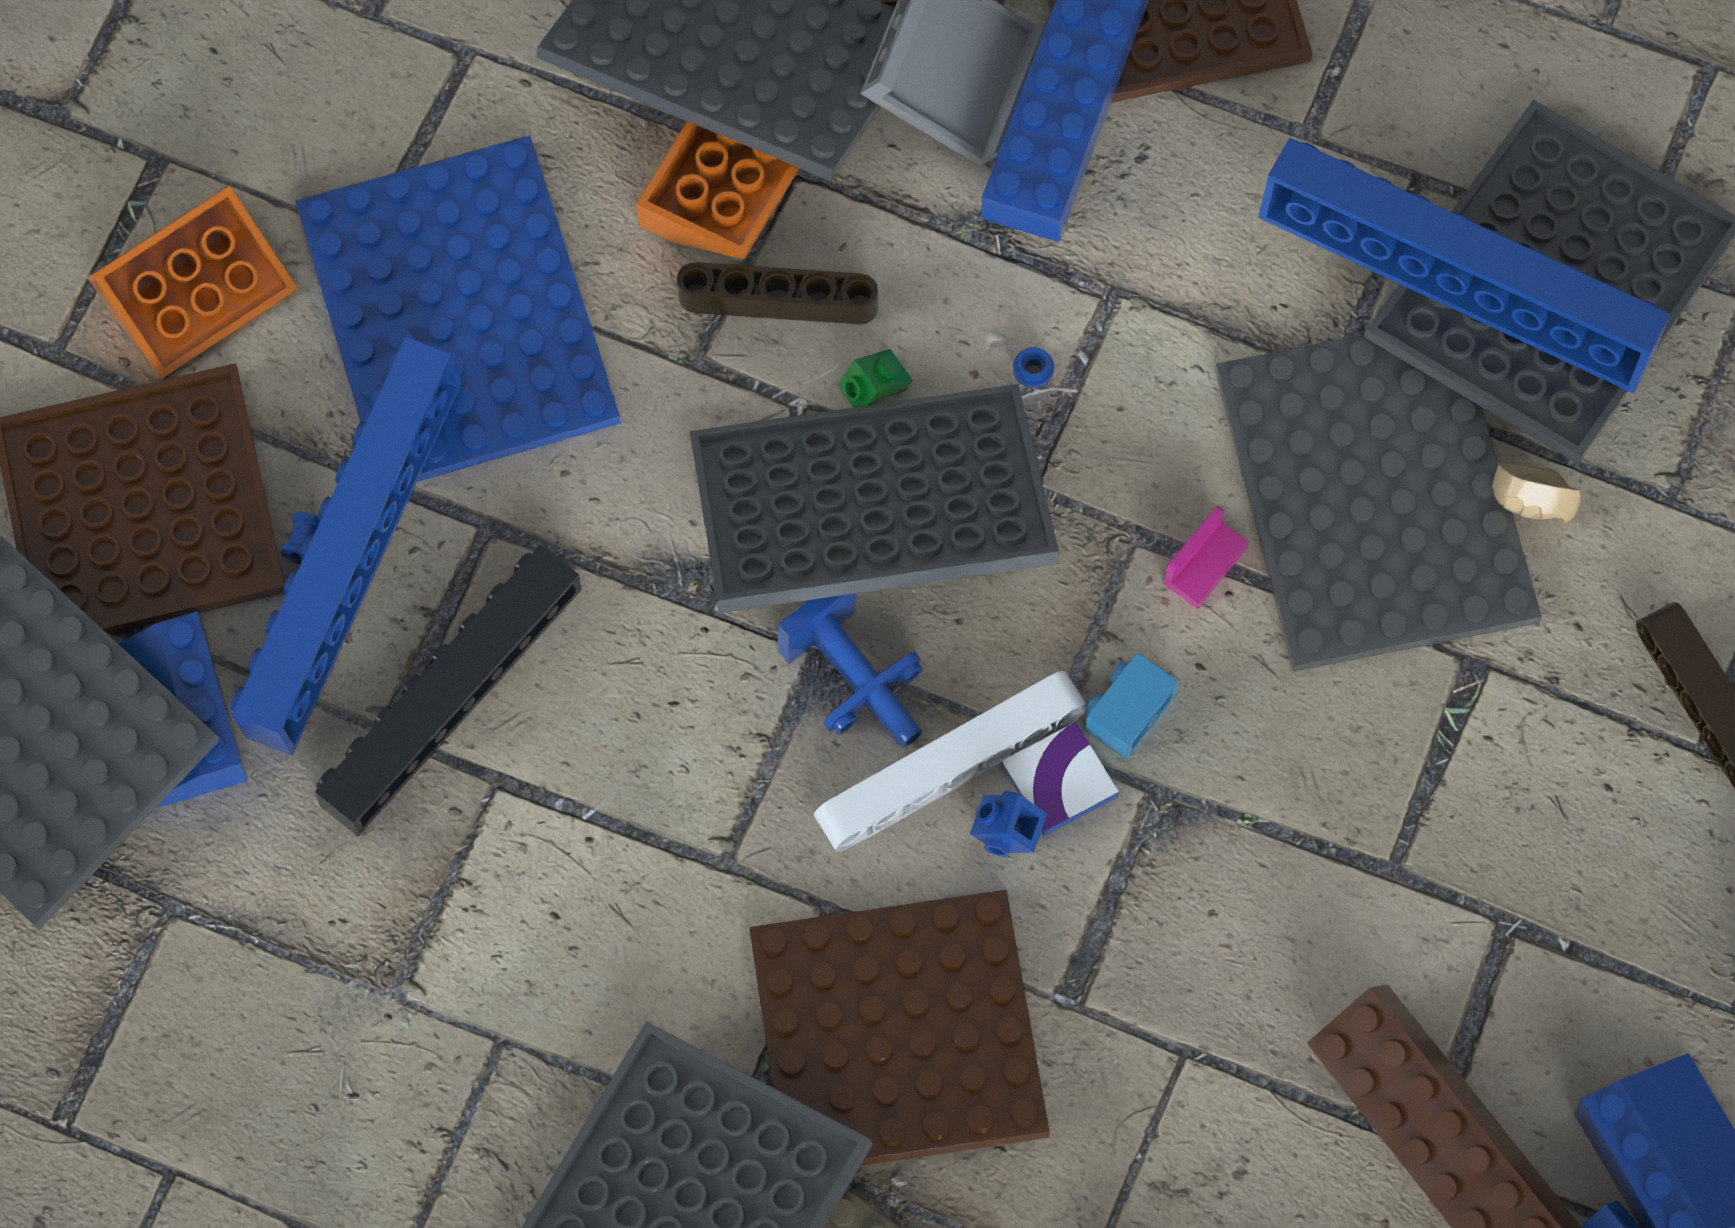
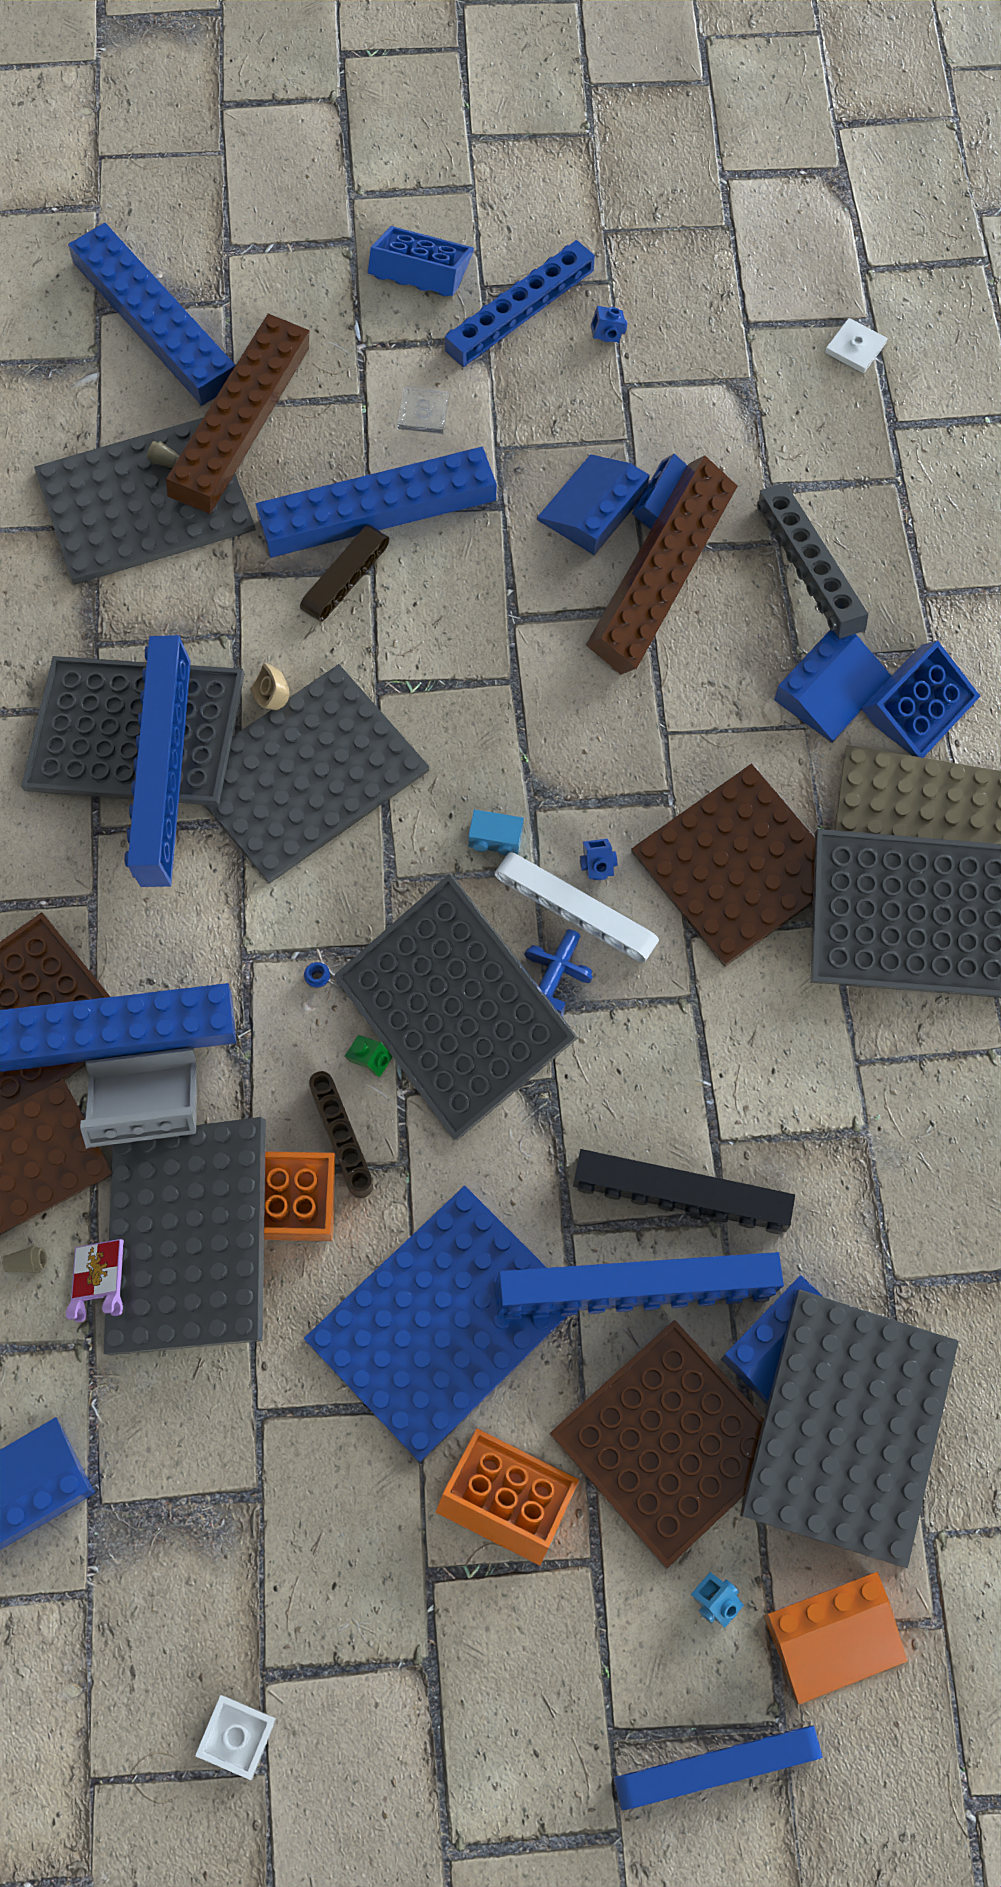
camera: 120 degrees left, 0 degrees up
blue bush [280,512,320,565] -> none
tile [1001,722,1119,836] -> none
dark pink panel [1164,506,1249,609] -> none

